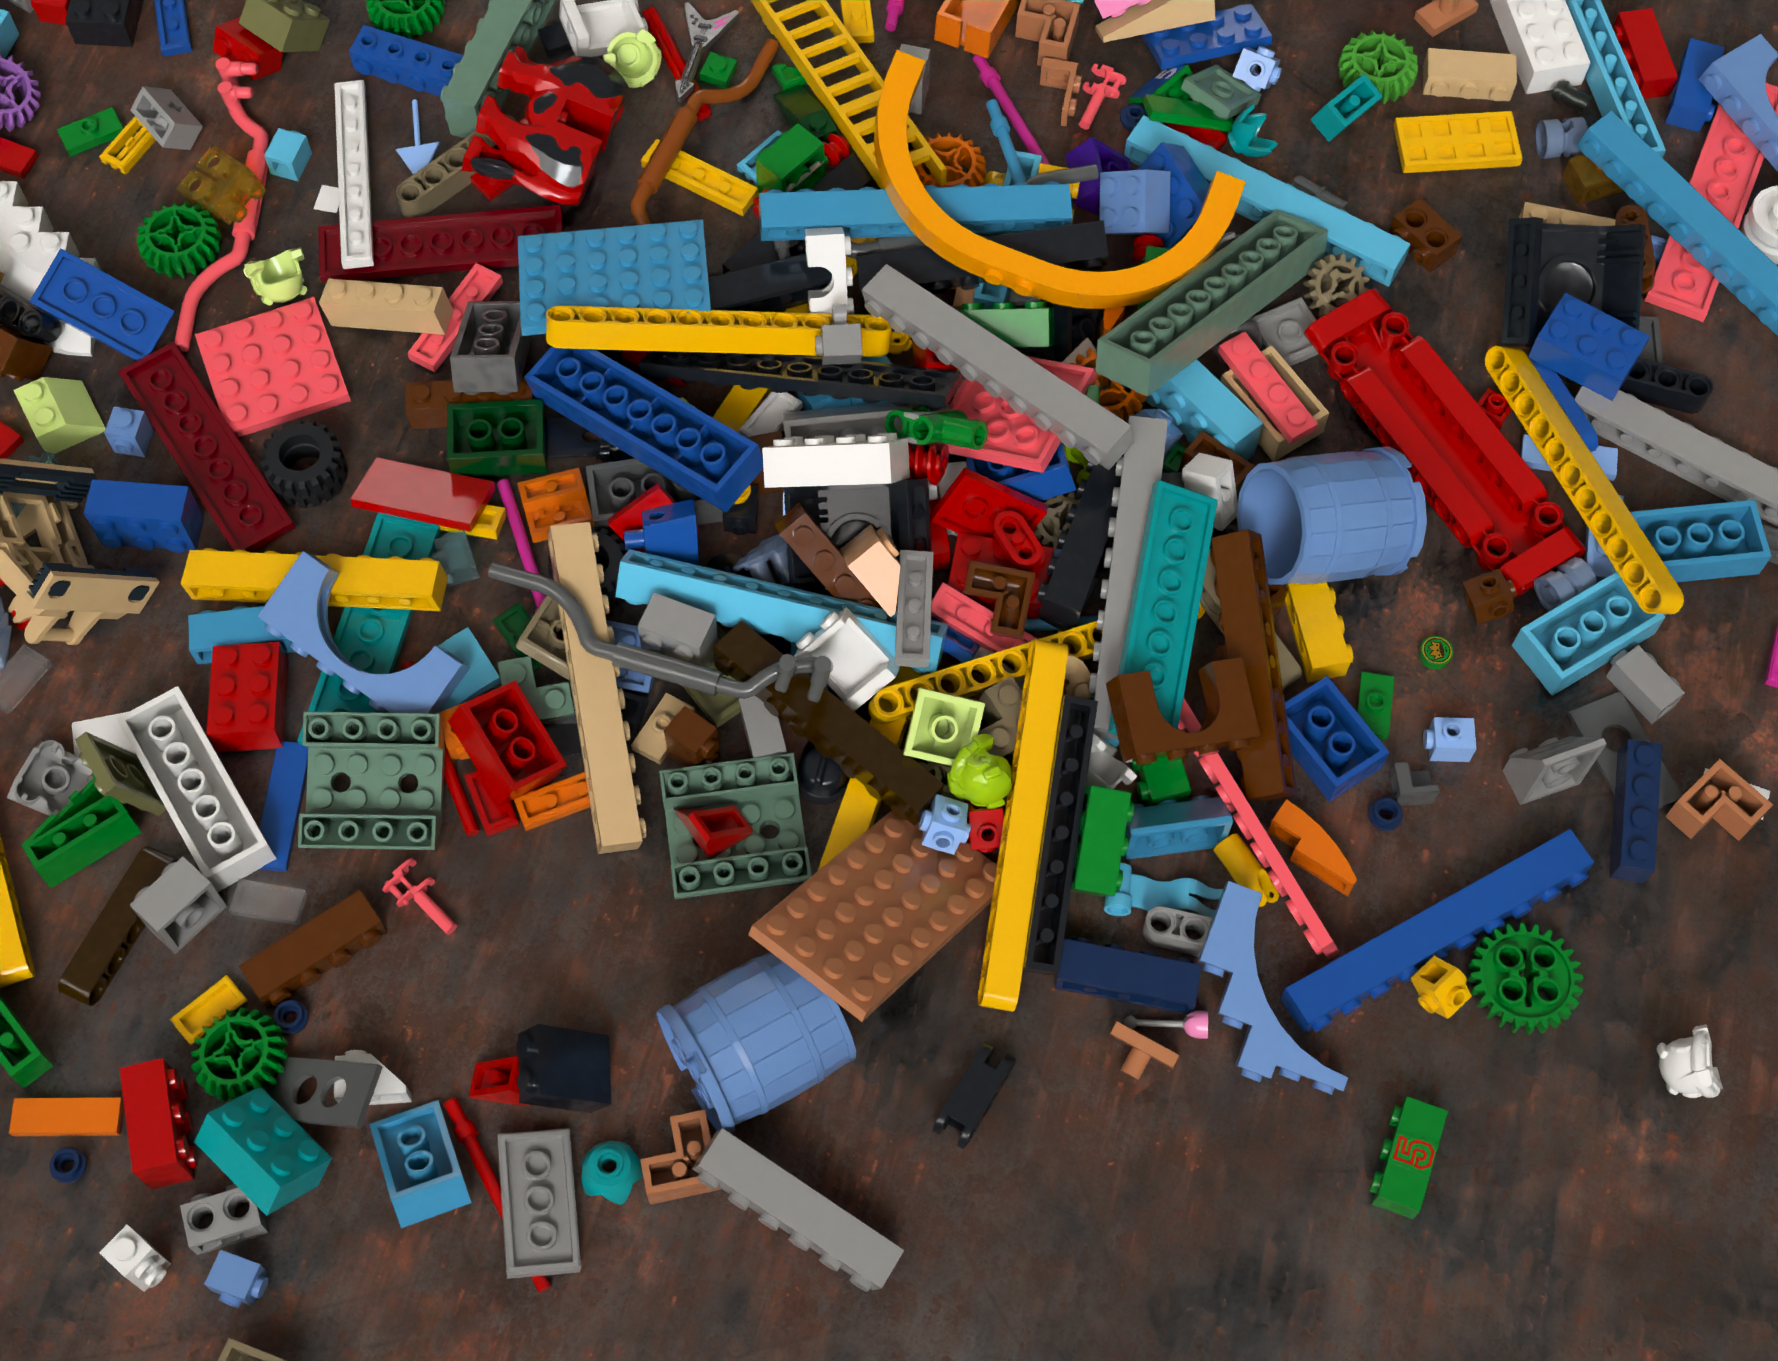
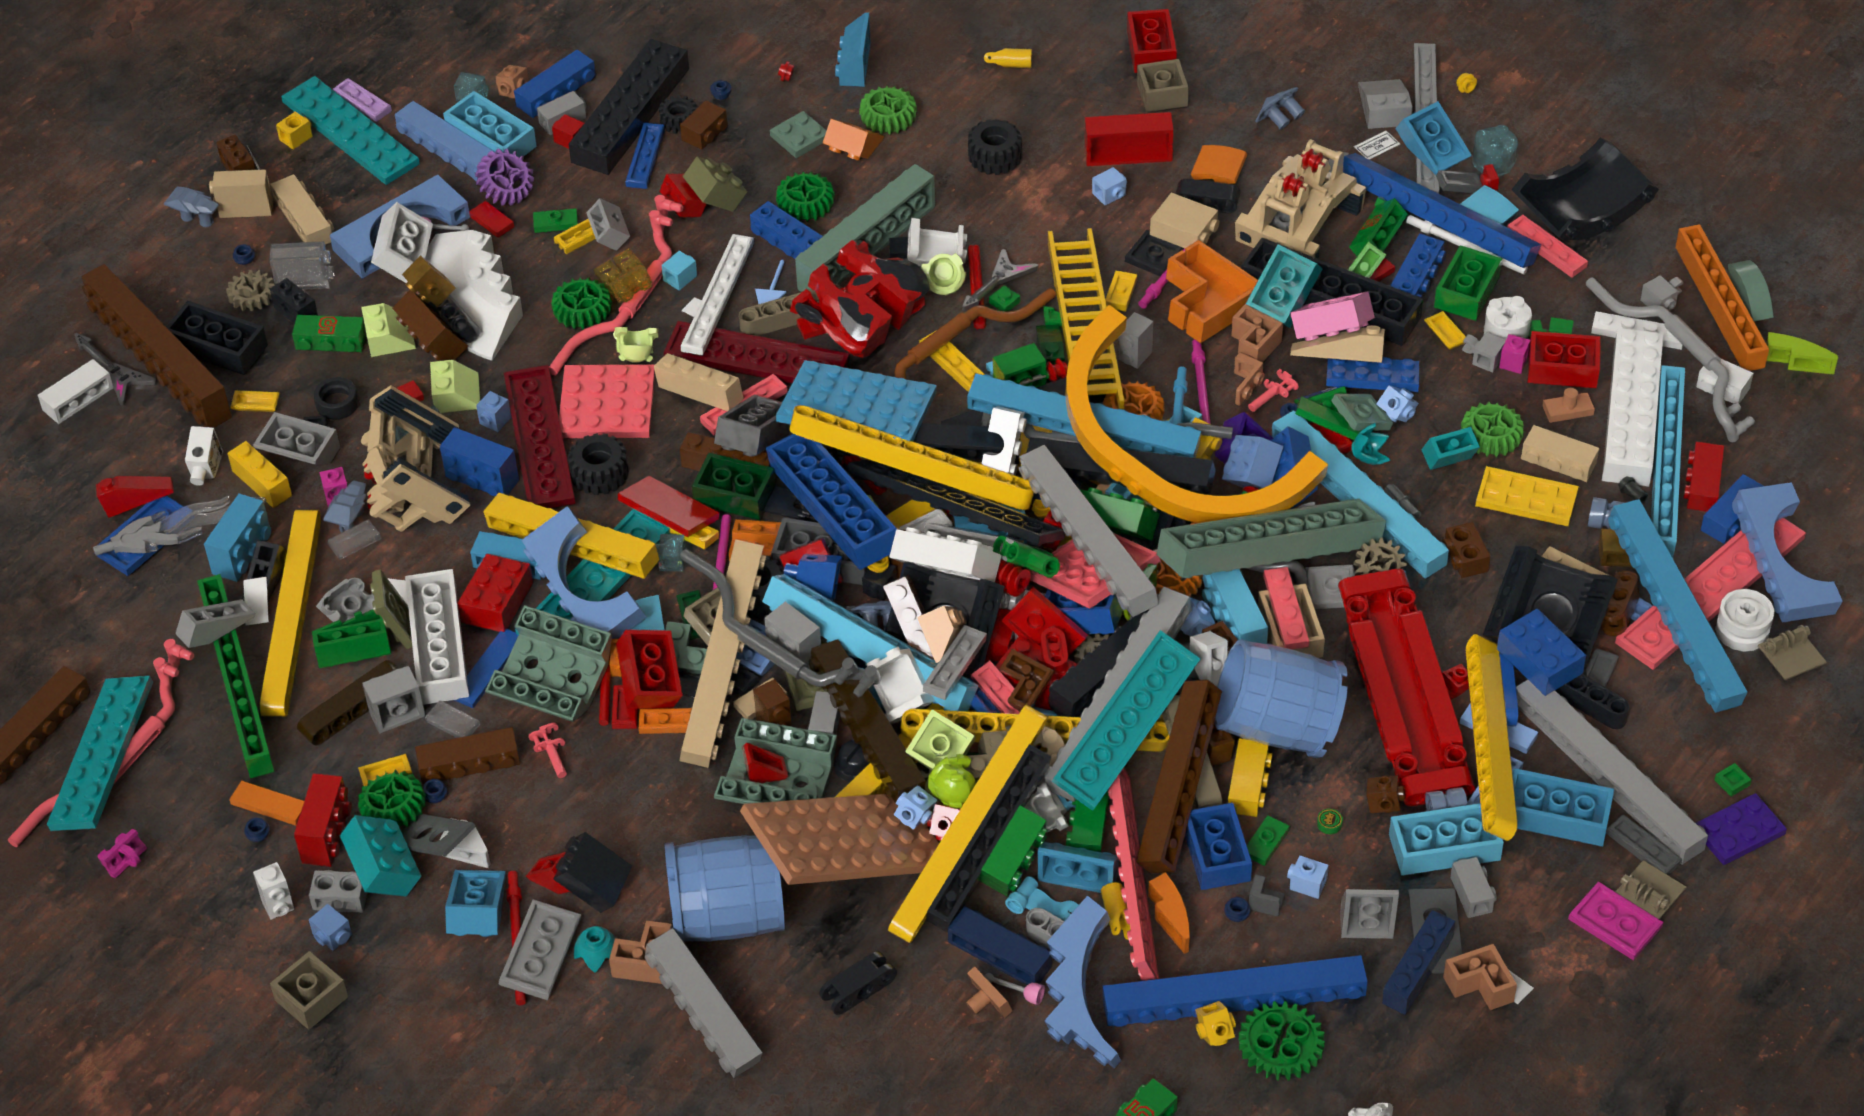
camera: 25 degrees right, 15 degrees down
blue plate [29,248,175,361] -> none
light grey brick [815,304,862,365] -> none
reddish brown arch [1106,657,1261,766] -> none

